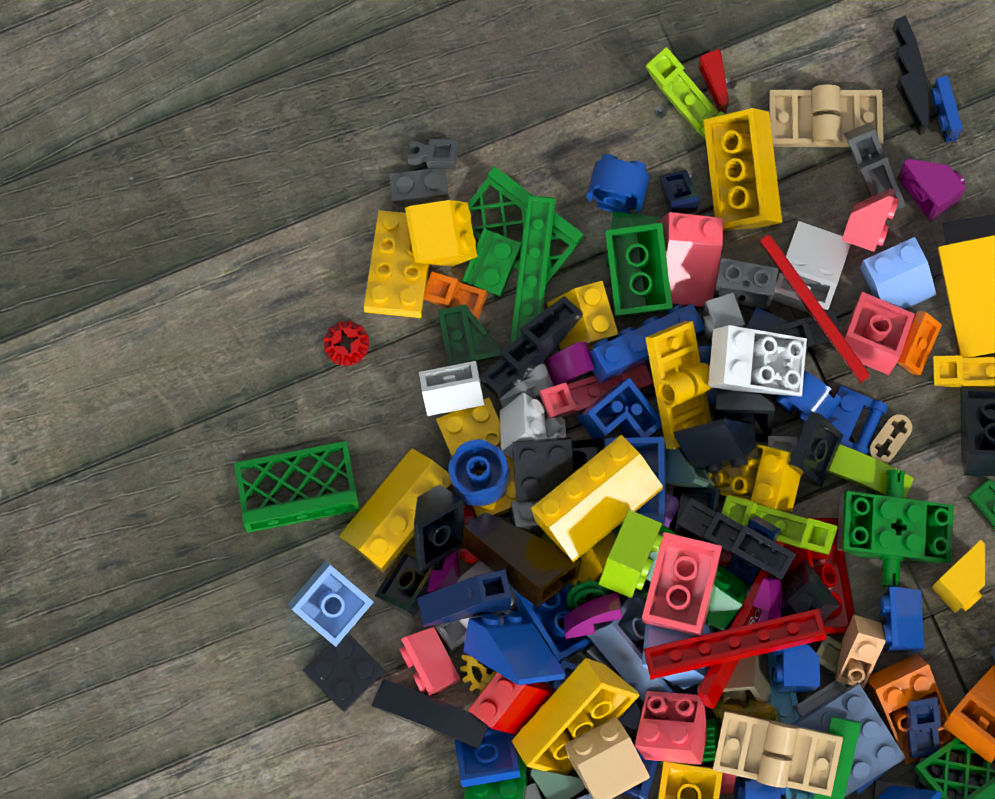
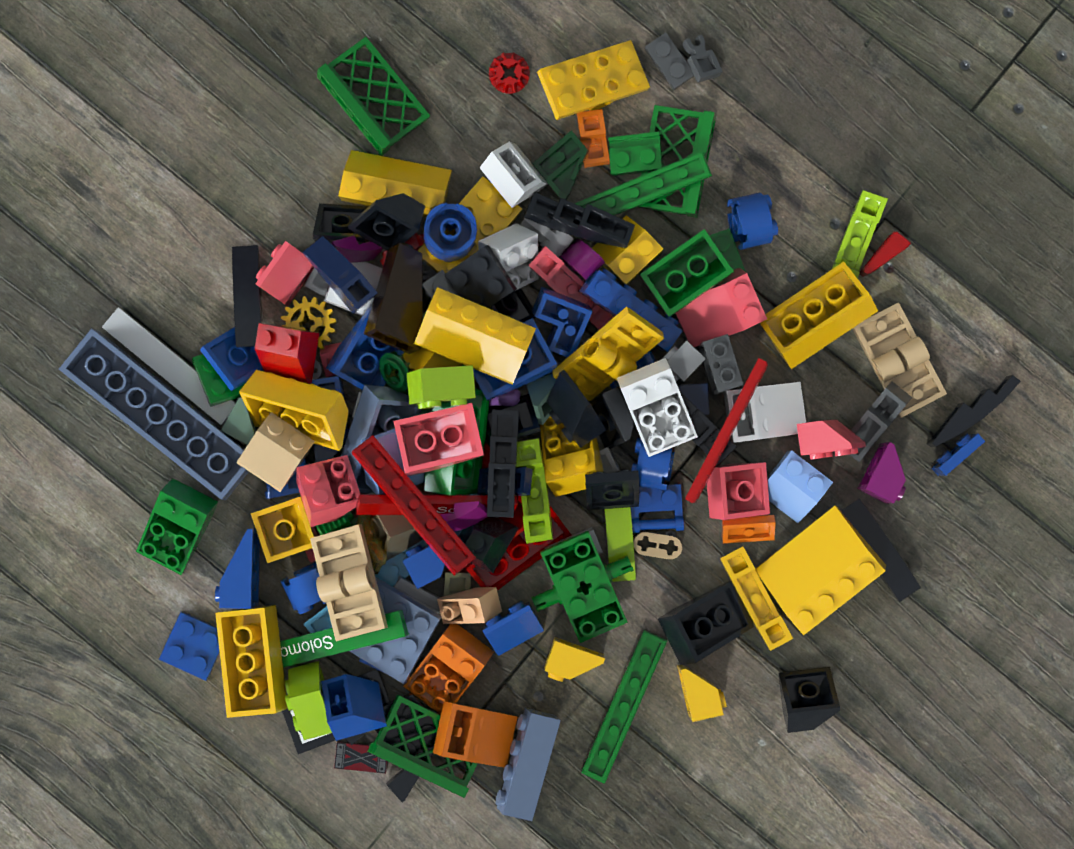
camera: 60 degrees right, 10 degrees up
light blue slope [287,560,374,647] -> none
black plate [303,633,386,713] -> none
yellow slope [405,200,477,267] -> none
blue slope [463,611,565,685] -> none
magenta slope [564,592,622,639] -> none
dark blue slope [659,170,699,214] -> none
dark blue slope [906,697,941,758] -> none

